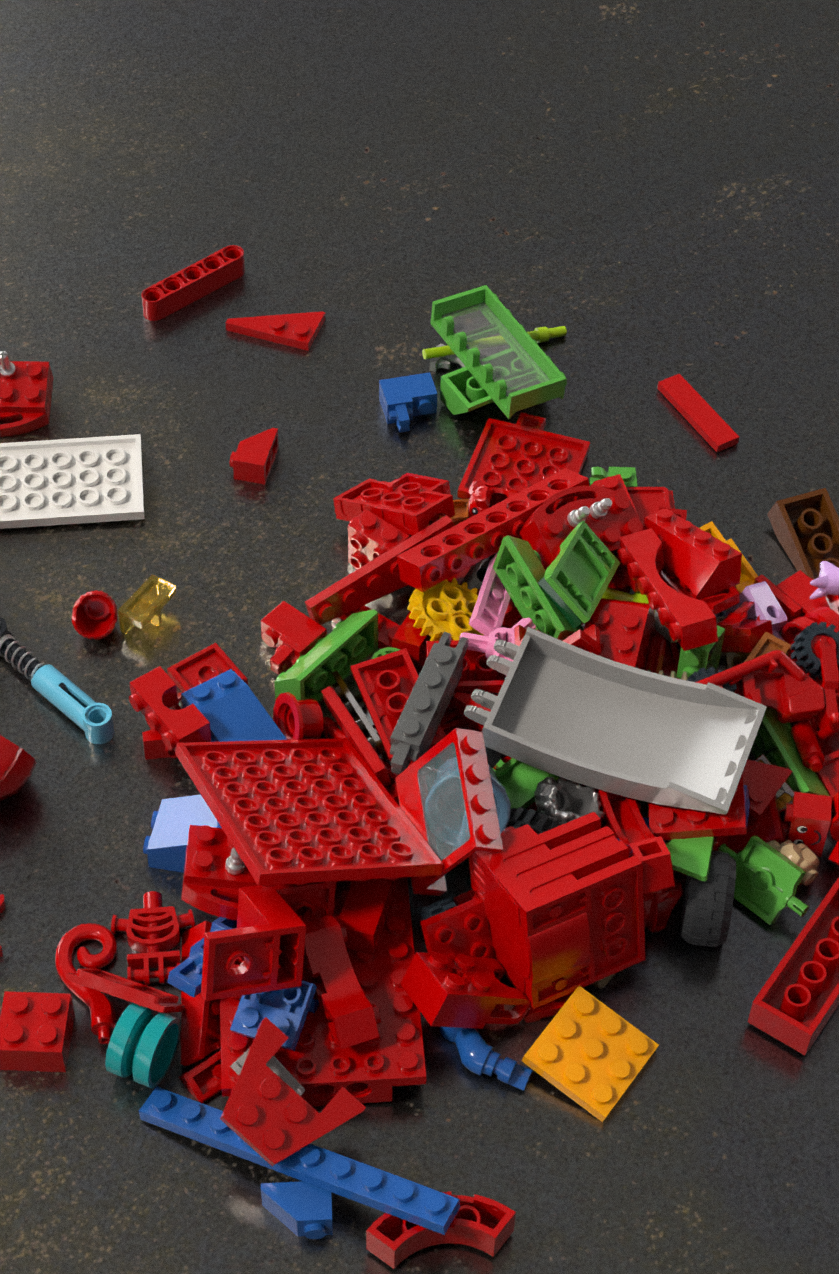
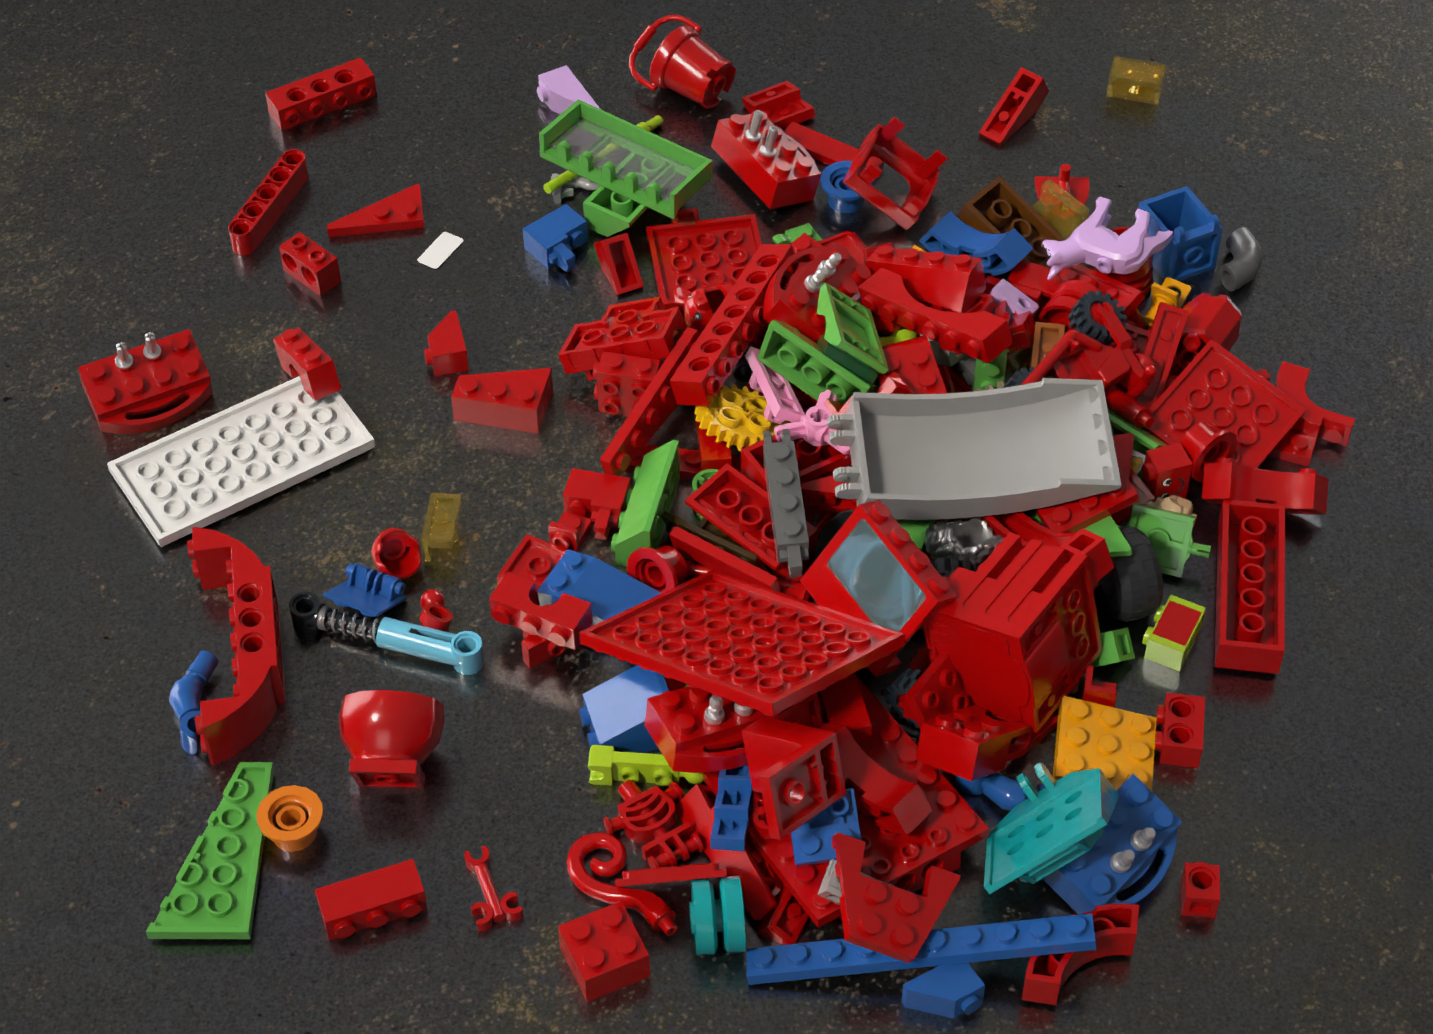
camera: 25 degrees left, 0 degrees up
none -> red brick [265,57,377,131]
none -> red arch [273,328,341,401]
none -> red brick [279,232,341,297]
none -> blue hinge [323,563,408,617]
none -> white sticker [417,232,463,269]
none -> red plate [419,589,453,631]
none -> red wedge [451,368,553,434]
none -> lavender slope [537,65,600,114]
none -> red bracket [548,511,592,552]
none -> lime plate [588,745,704,786]
none -> red slope [594,233,644,295]
none -> red piece [629,15,736,109]
none -> red piece [711,110,821,209]
none -> red slope [742,81,815,129]
none -> blue piece [820,161,875,213]
none -> red piece [843,117,948,230]
none -> blue brick [919,211,1033,276]
none -> teal hinge [984,763,1119,894]
none -> blue piece [1042,774,1182,915]
none -> red panel [1082,665,1117,708]
none -> bright green panel [1091,628,1135,668]
none -> brick [1142,595,1206,672]
none -> red brick [1154,692,1205,768]
none -> red brick [1181,862,1220,918]

